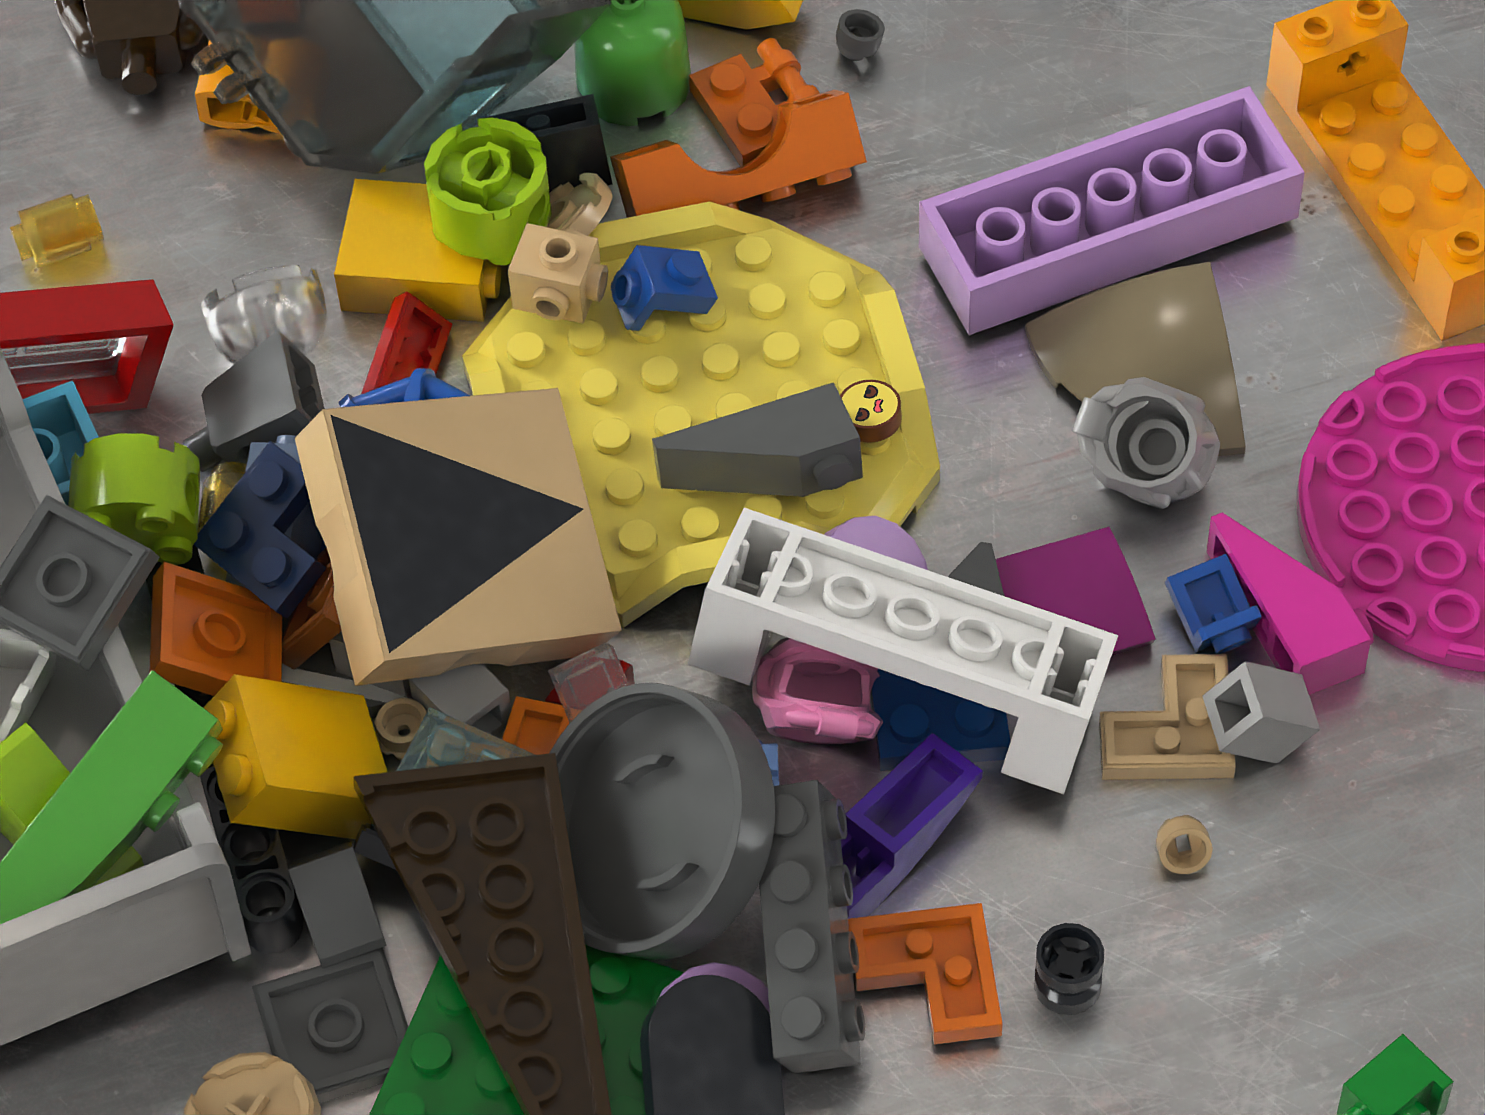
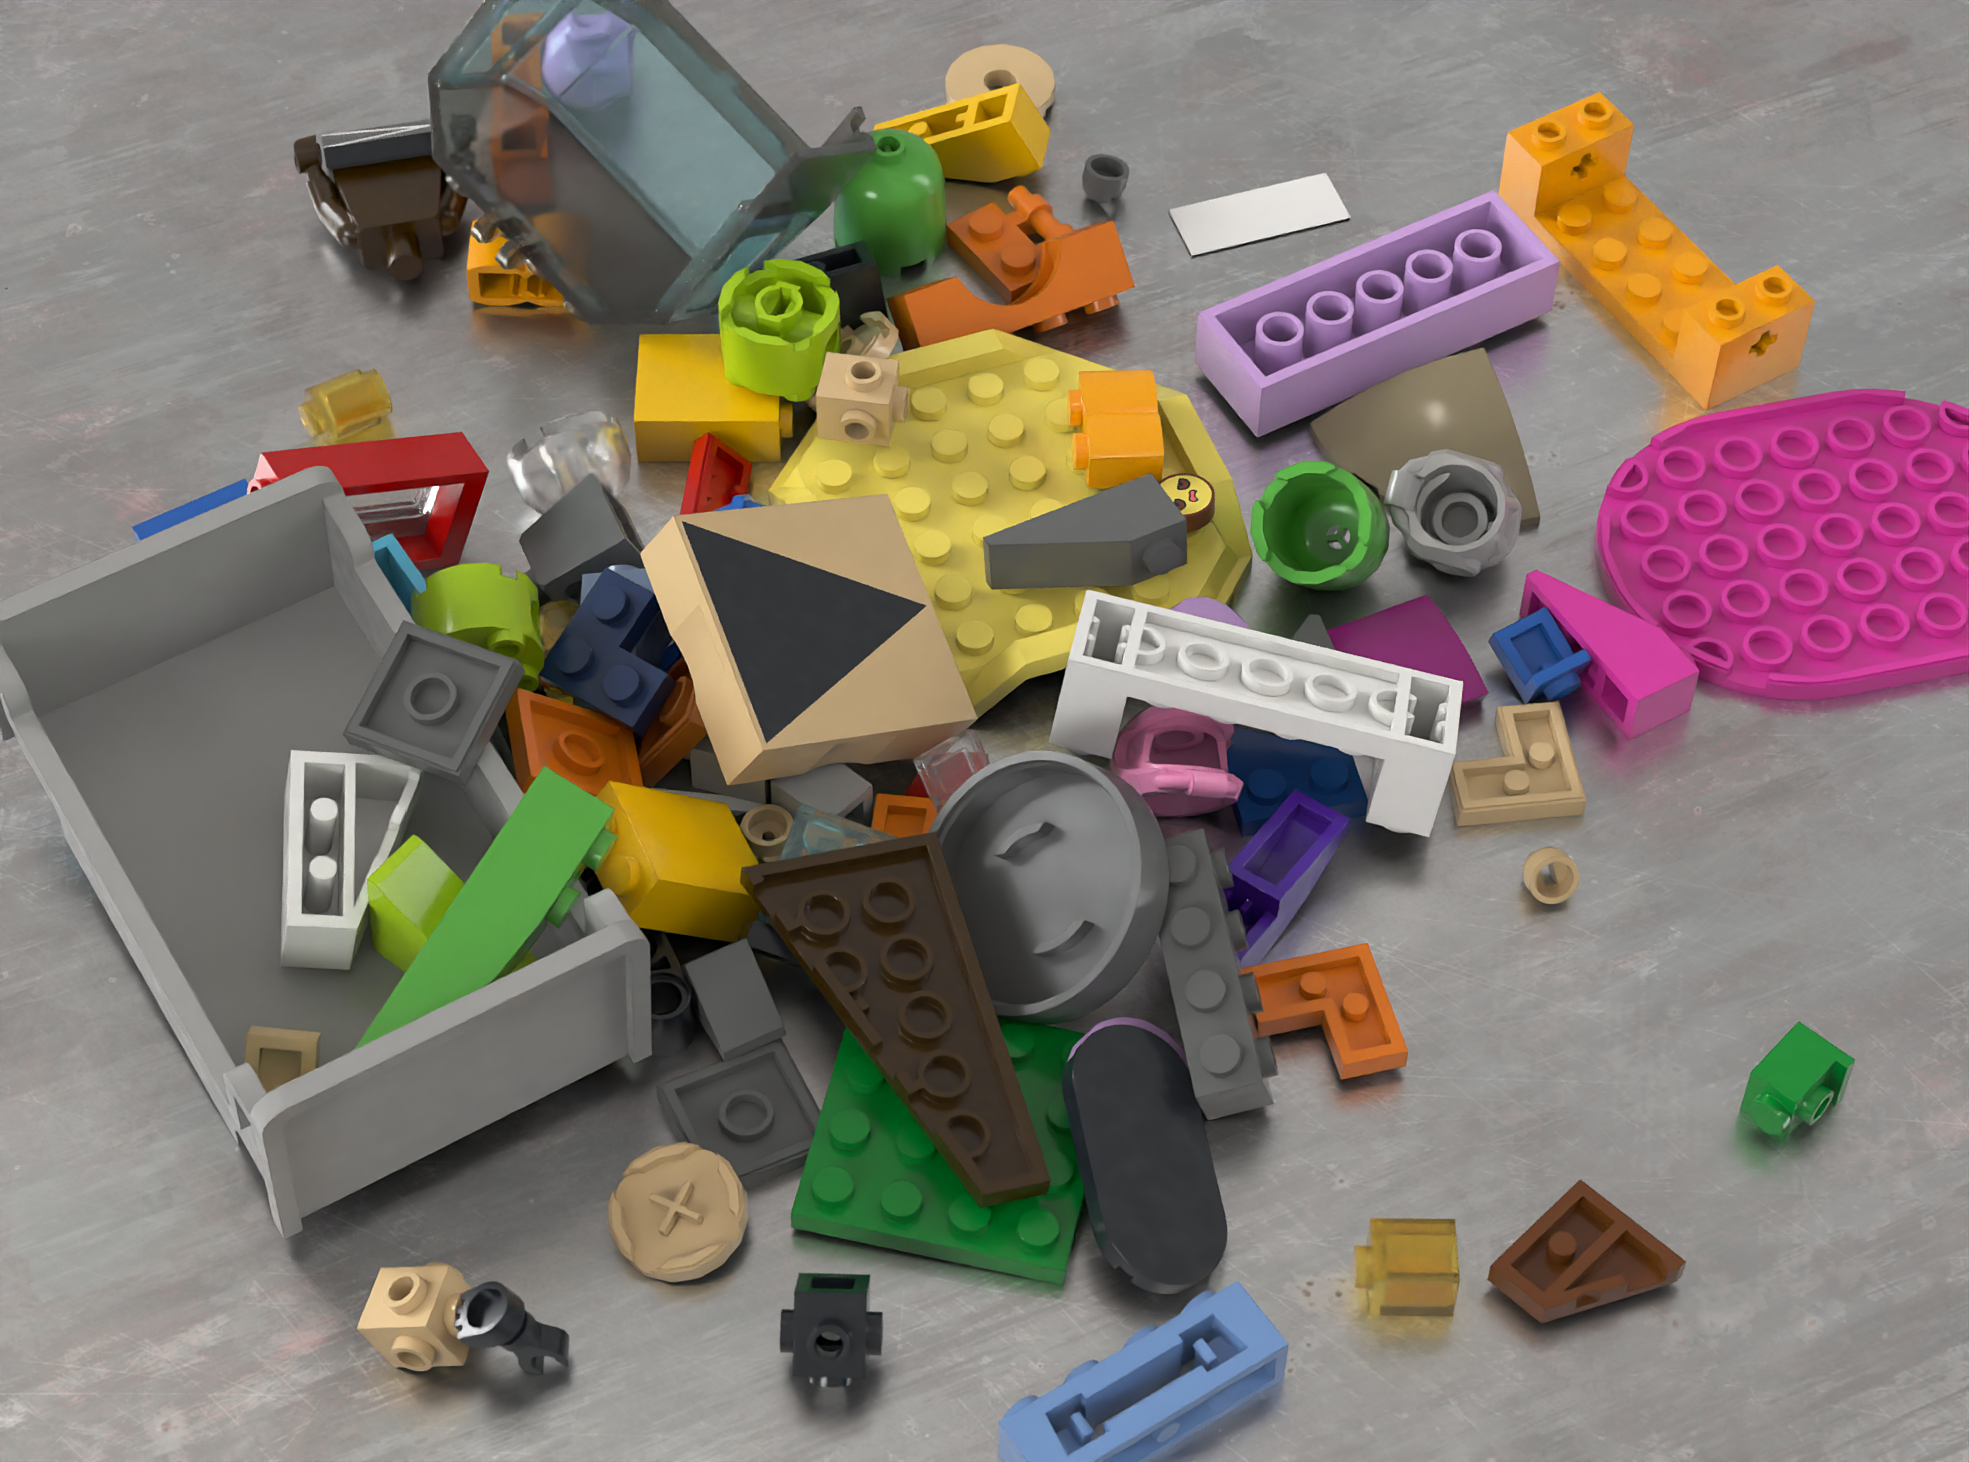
camera: 10 degrees left, 5 degrees down
blue bracket [611,245,718,331] -> none
black wheel [1034,923,1104,1015] -> none
light grey brick [1202,661,1320,764] -> none
none -> light orange brick [1067,370,1164,488]
none -> white sticker [1168,173,1351,256]
none -> bright green cylinder [1250,461,1390,592]

